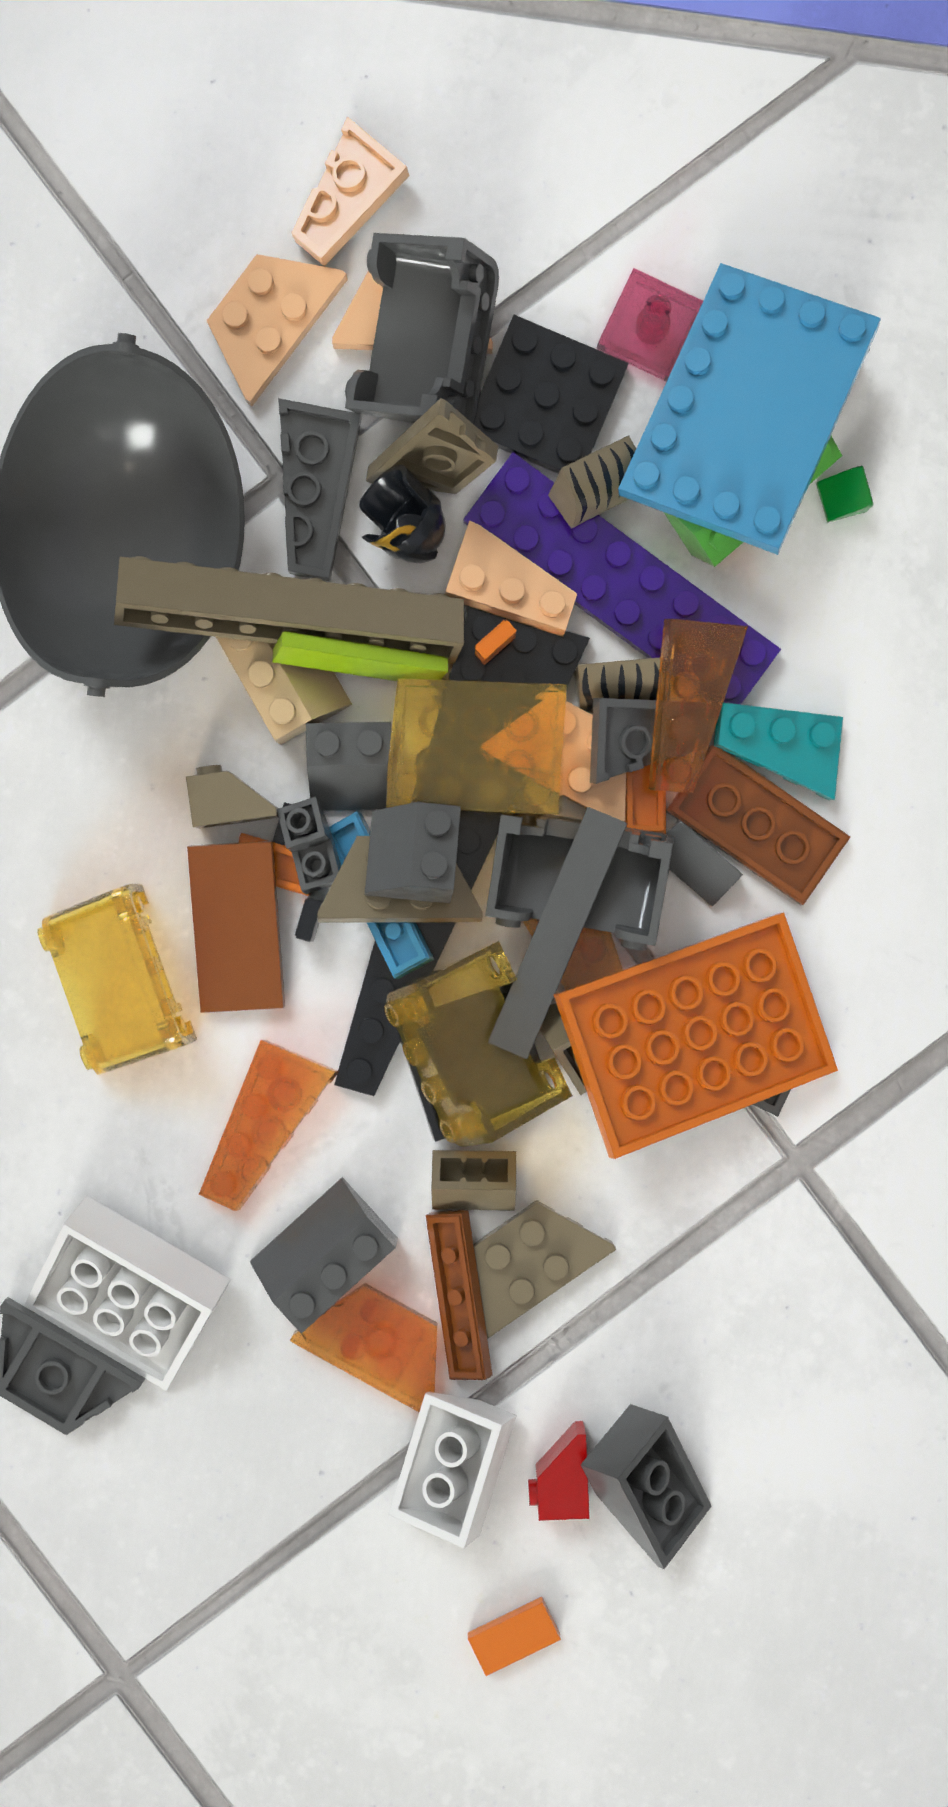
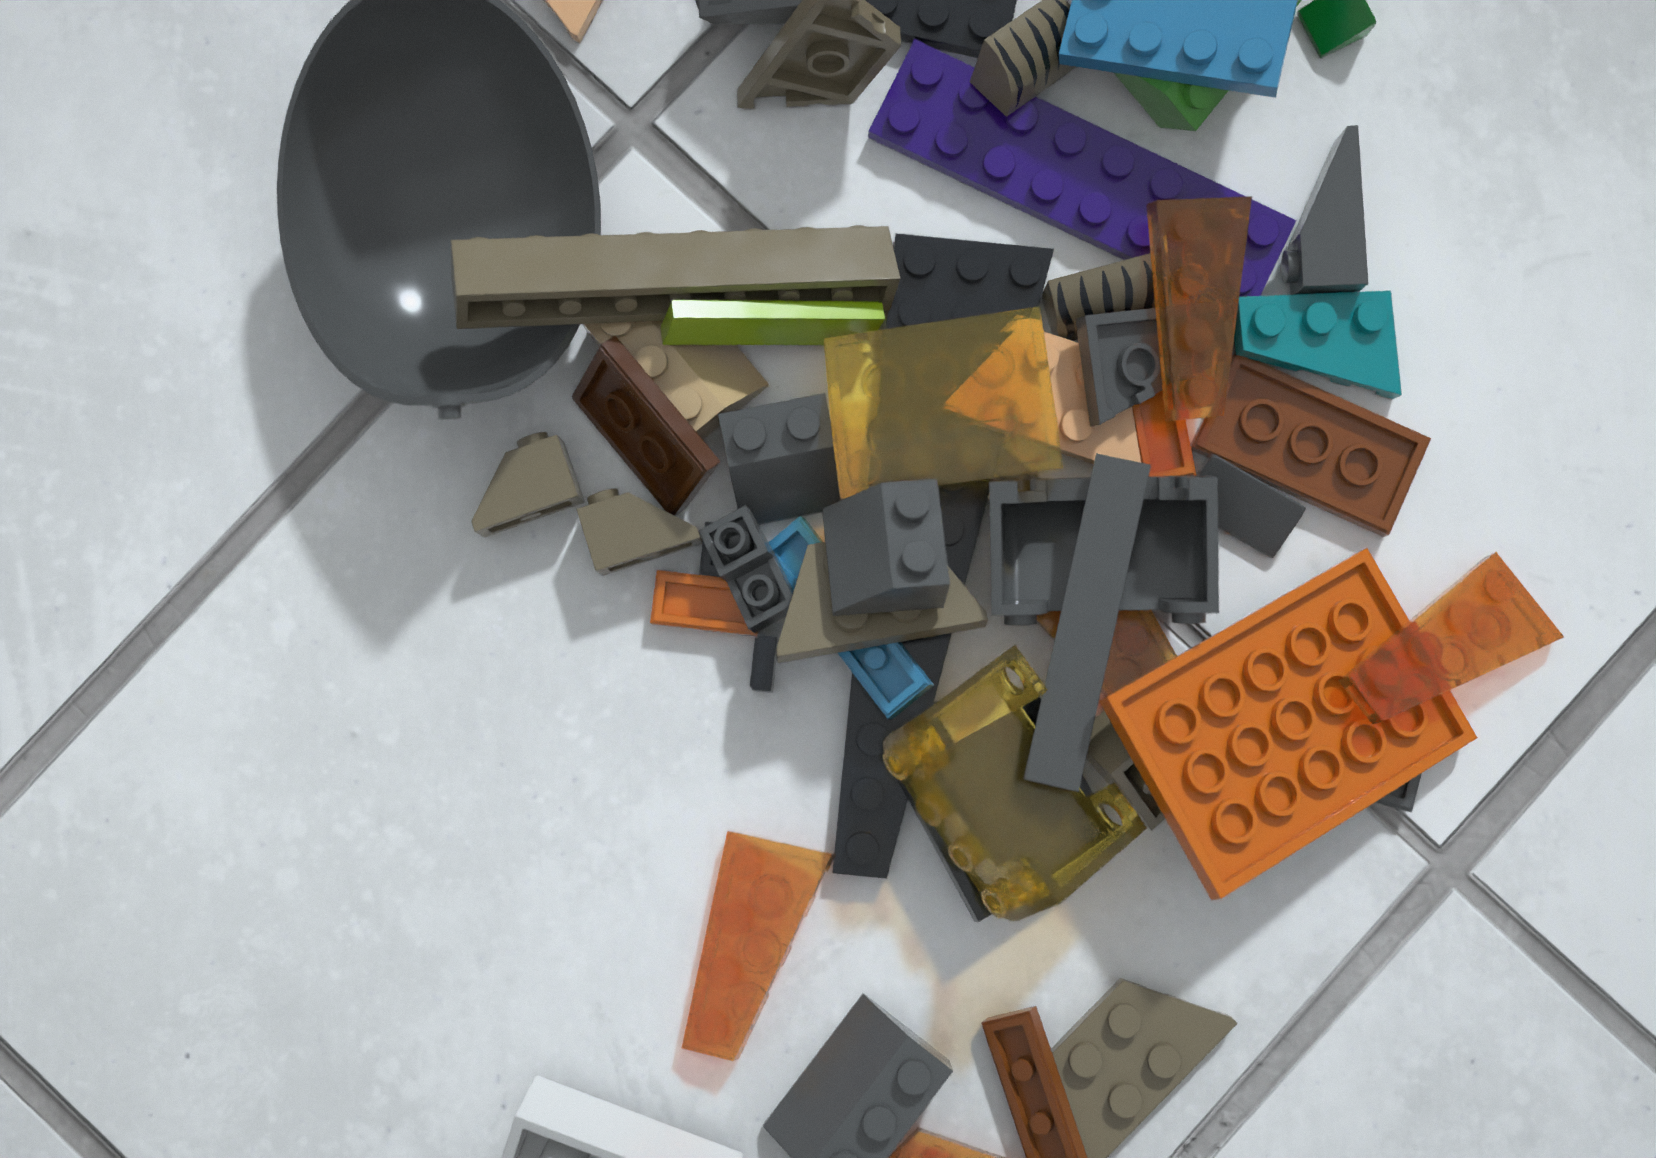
camera: 10 degrees left, 5 degrees down
clear yellow windscreen [37,884,197,1075] -> none
dark orange tile [187,841,285,1013] -> none
dark grey wing [278,398,362,582] -> none
black helmet [359,465,446,563] -> none
dark tan brick [431,1150,516,1211] -> none
light nougat wing [445,521,577,637] -> none
orange tile [475,620,517,665] -> none
none -> dark tan slope [471,432,585,538]
none -> reddish brown tile [571,335,721,516]
none -> dark grey slope [1281,125,1368,295]
none -> clear orange wing [1338,552,1564,725]

